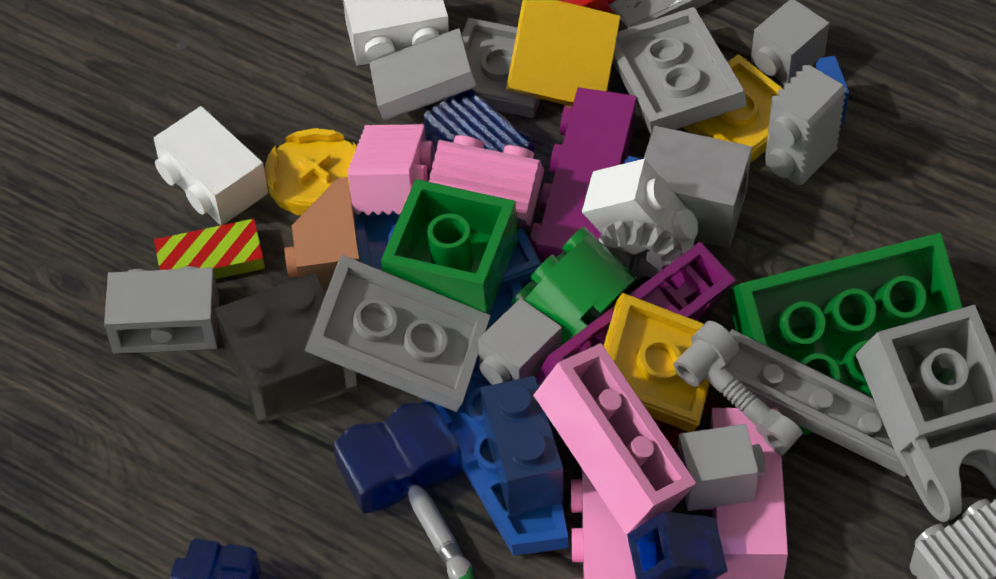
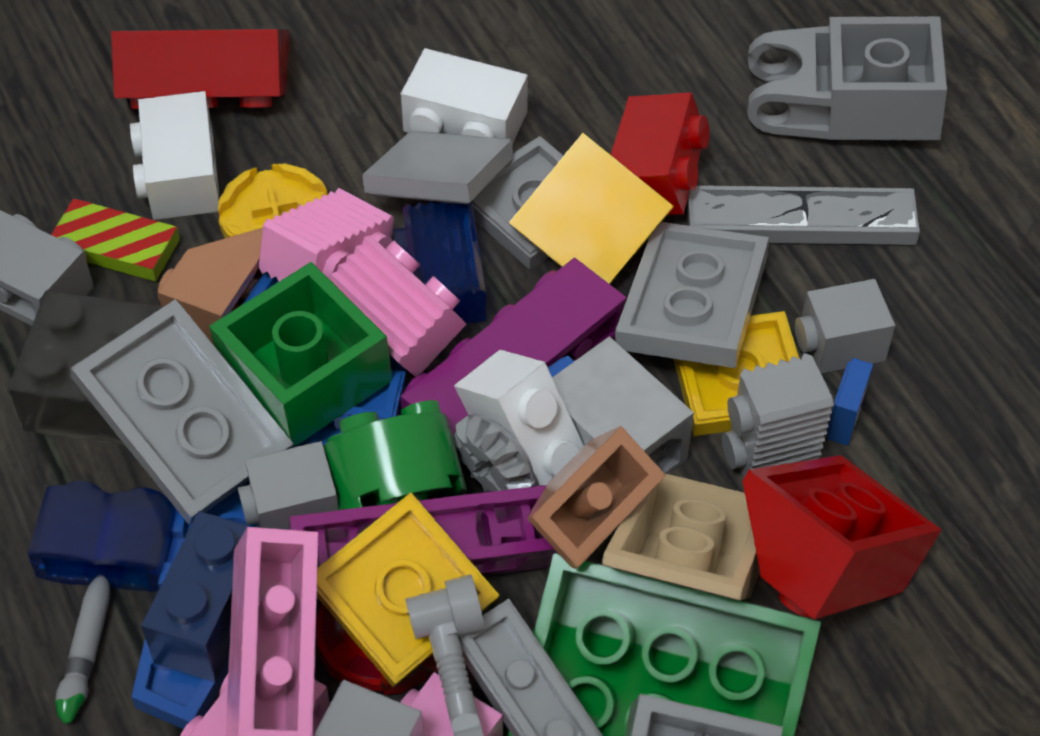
camera: 30 degrees right, 0 degrees up
none -> red slope [111,29,290,109]
none -> nougat slope [527,426,666,569]
none -> tan slope [602,473,760,600]
none -> red slope [742,455,942,620]

